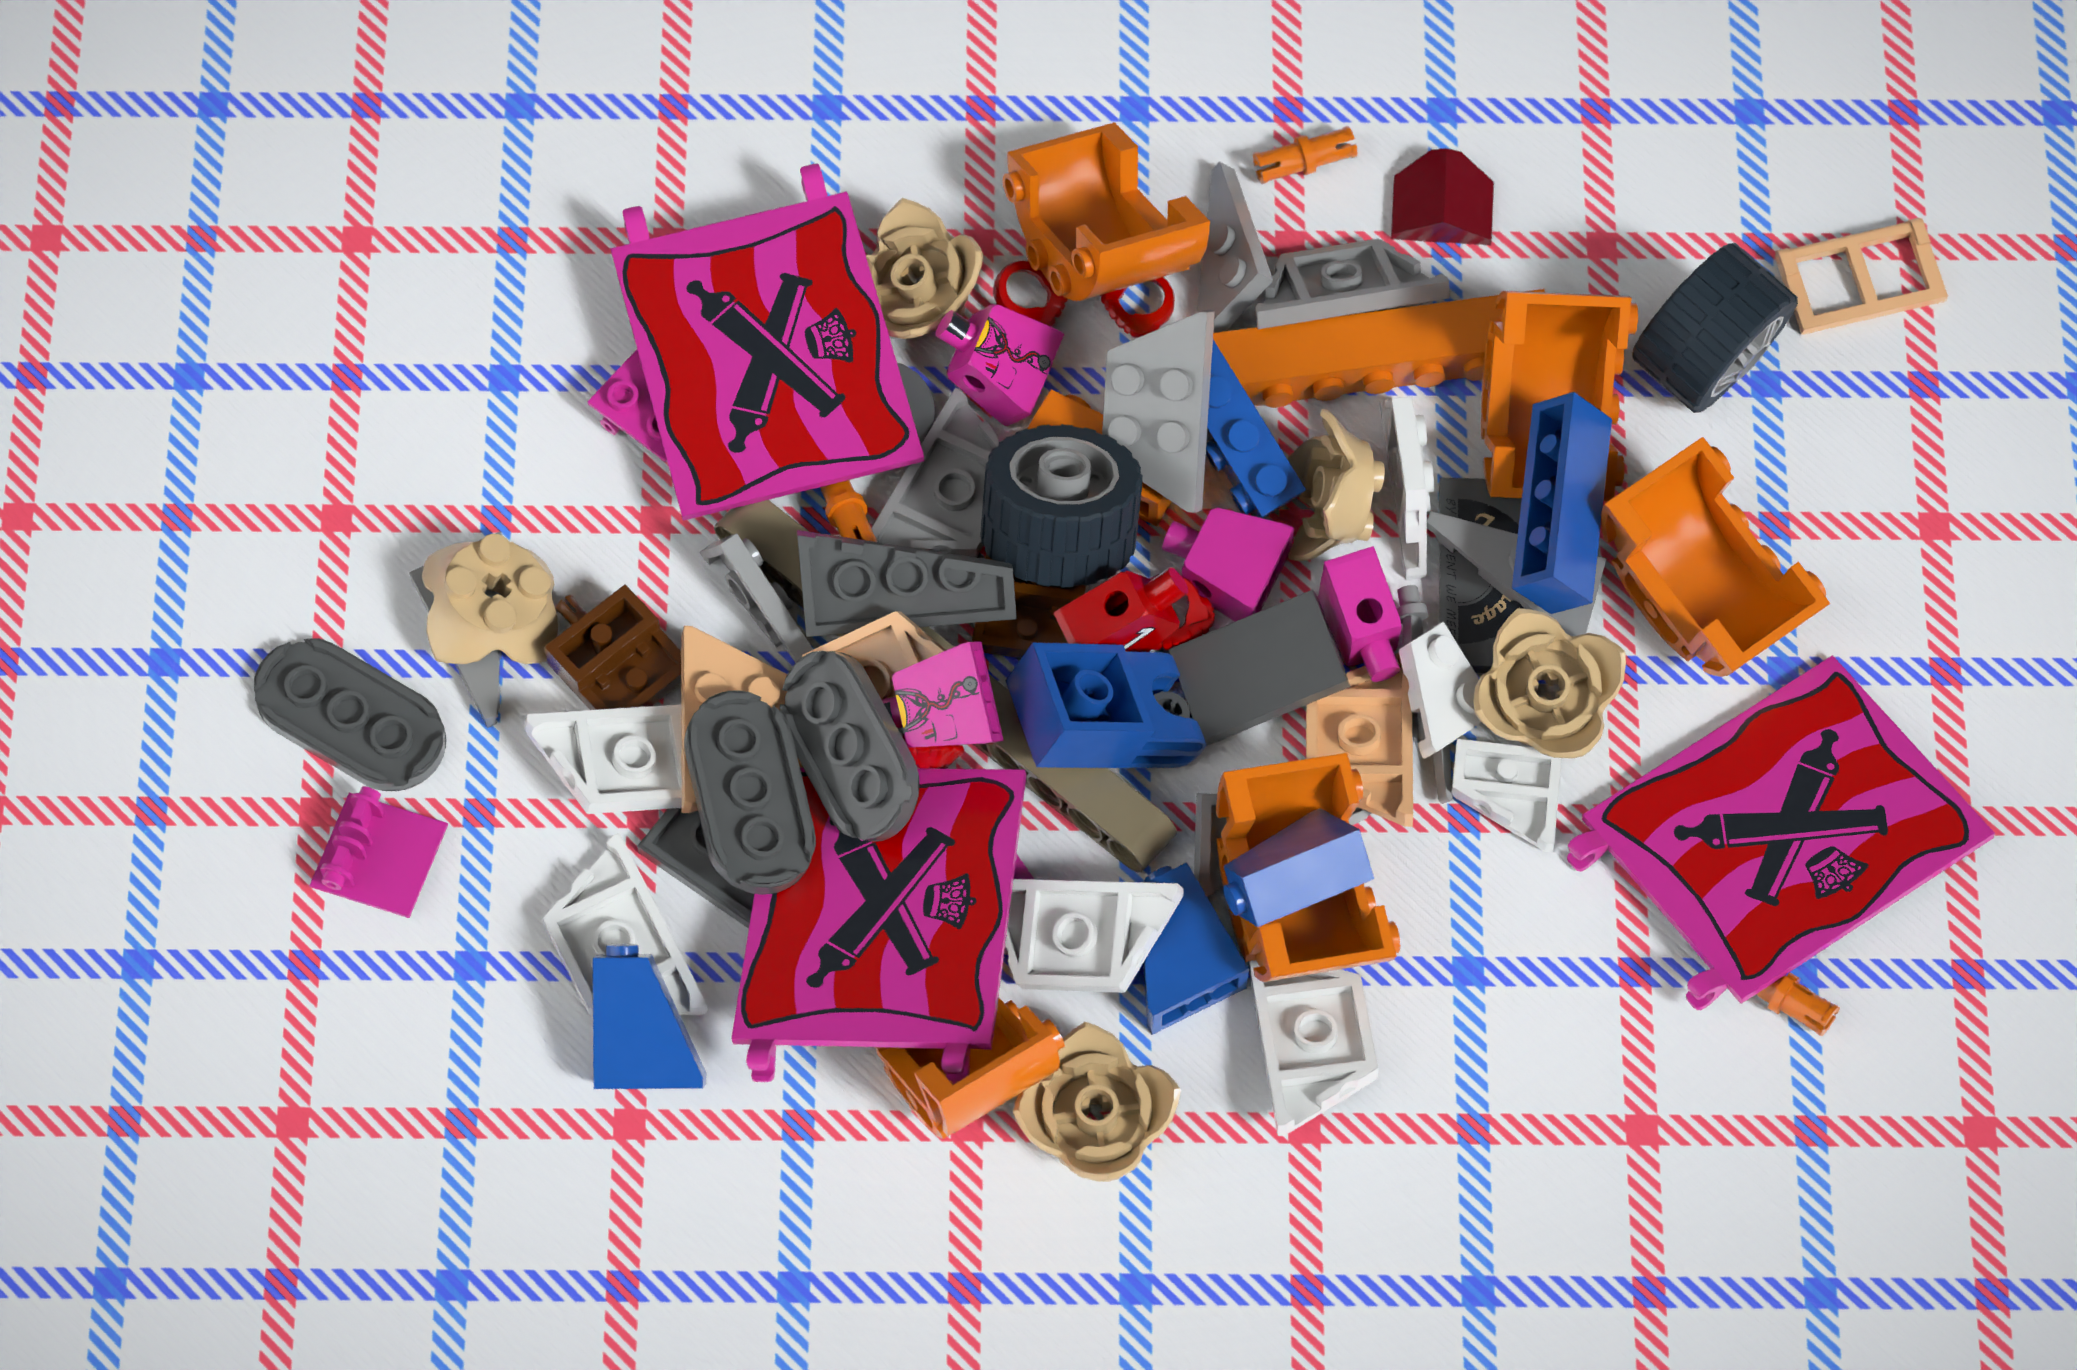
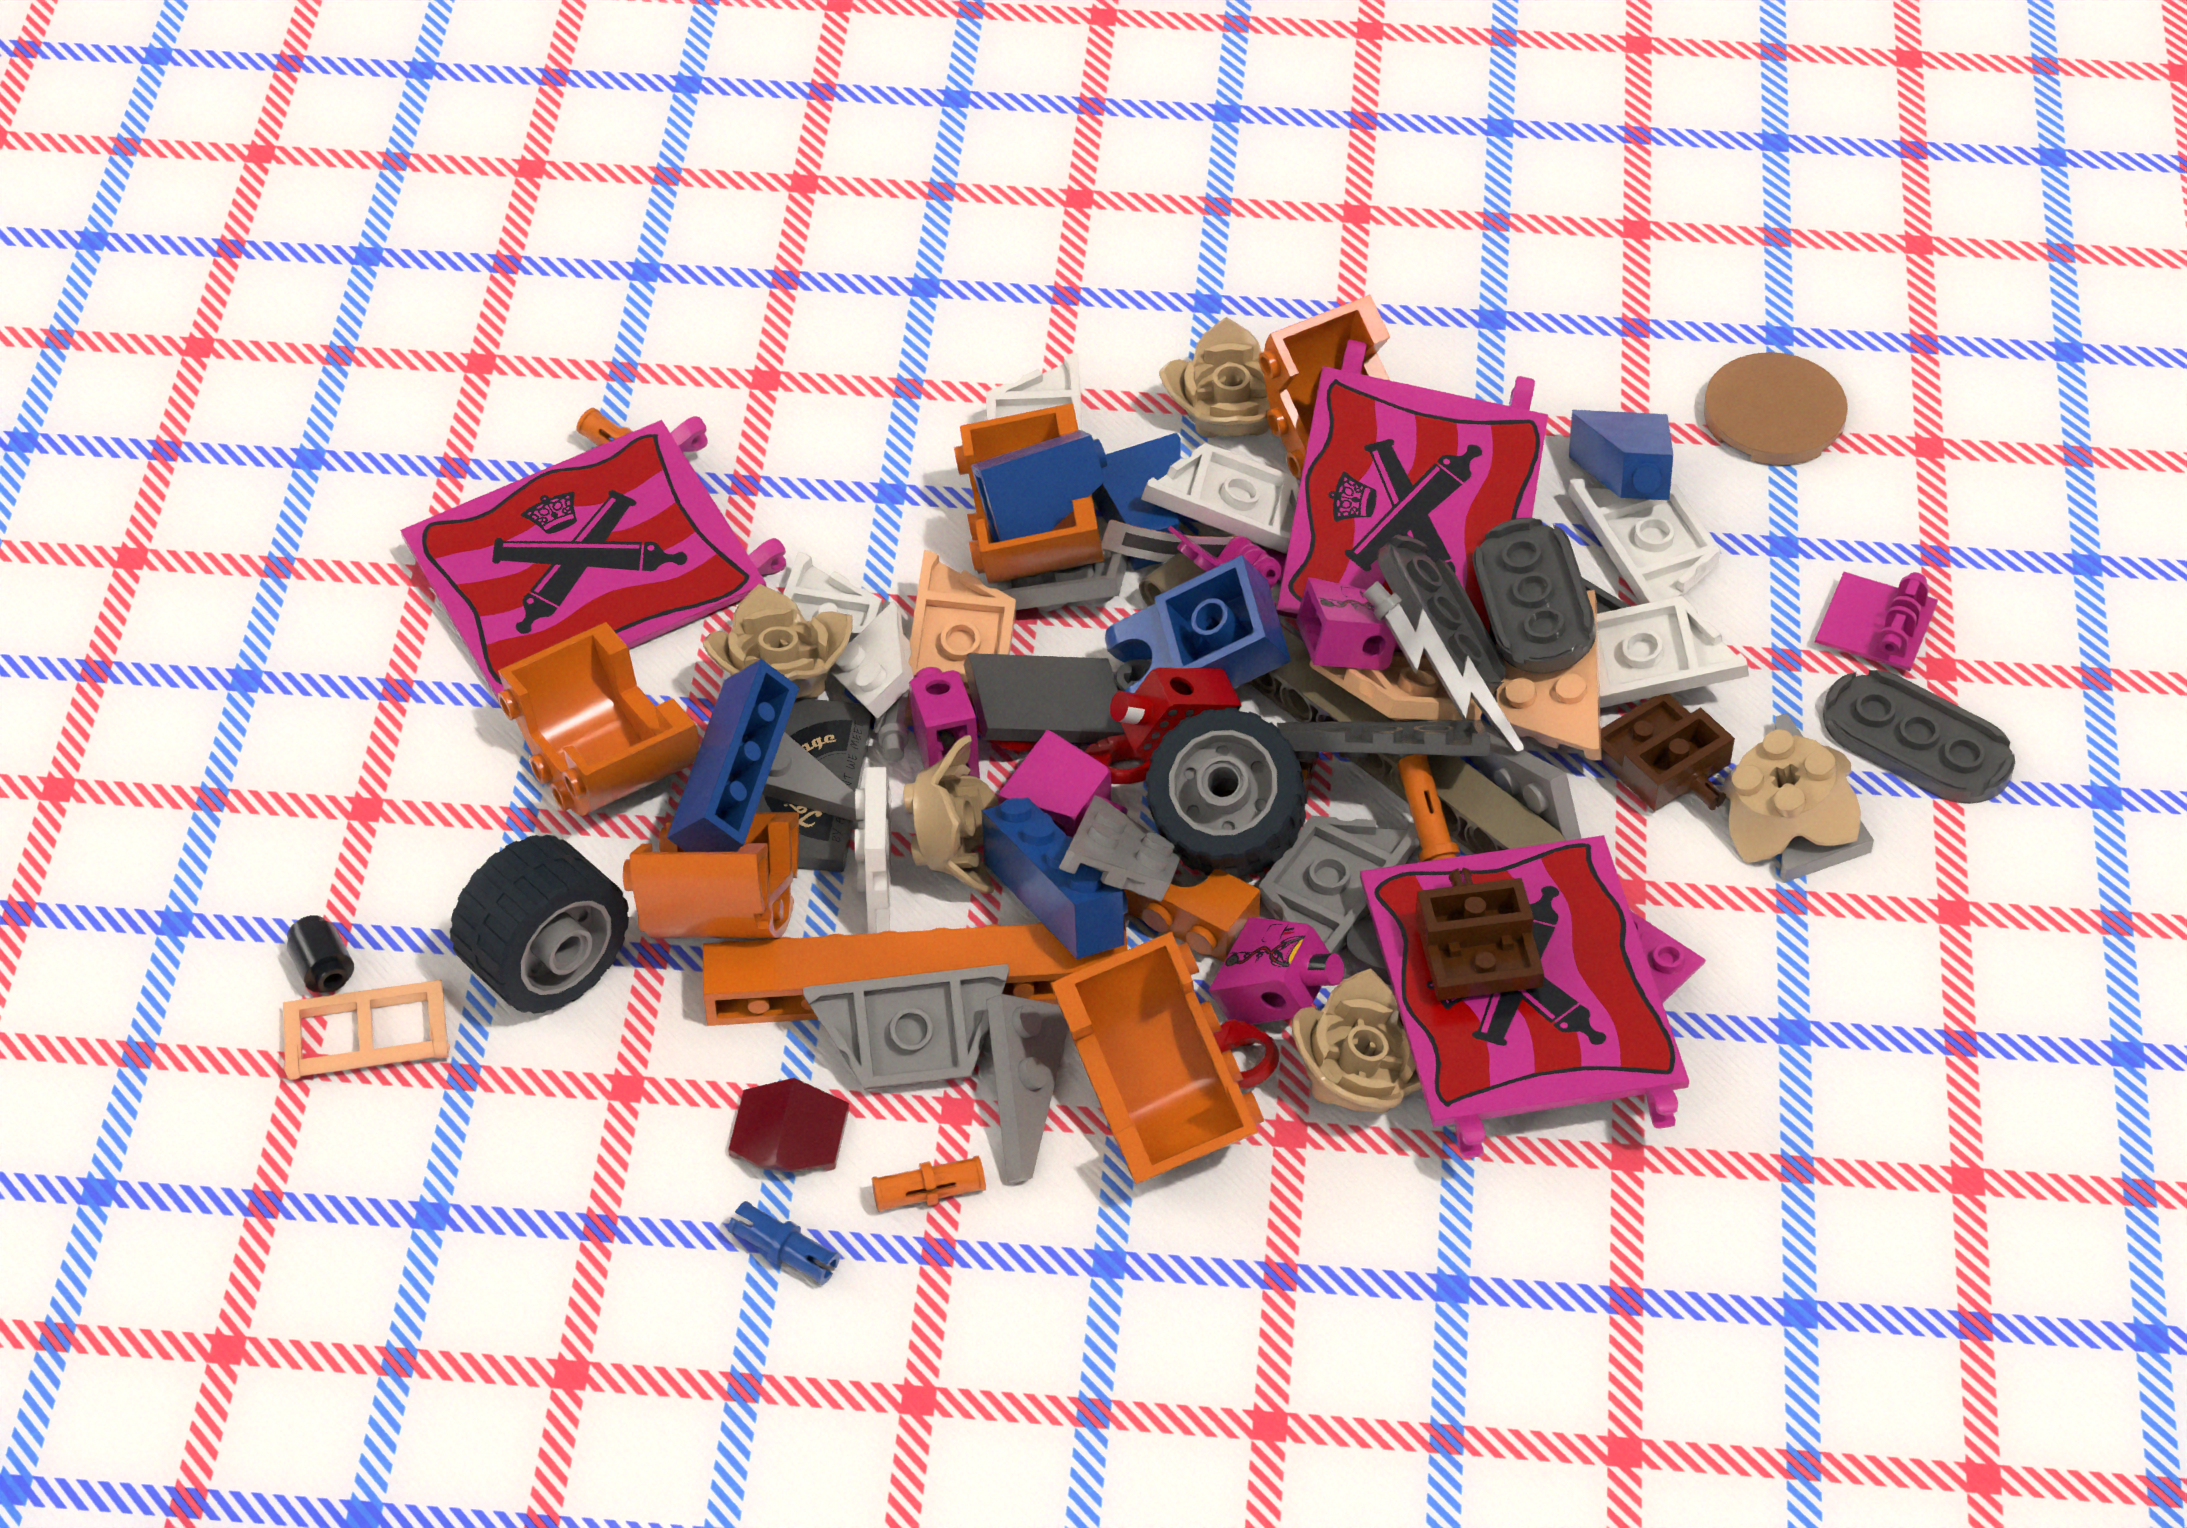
camera: 175 degrees left, 15 degrees down
none -> black brick [287,915,354,993]
none -> blue pin [728,1201,840,1285]
none -> white sticker [1101,520,1237,562]
none -> dark pink hinge [1168,525,1281,606]
none -> piece [1363,581,1524,754]
none -> reddish brown plate [1415,868,1544,1001]
none -> medium nougat tile [1704,352,1848,465]

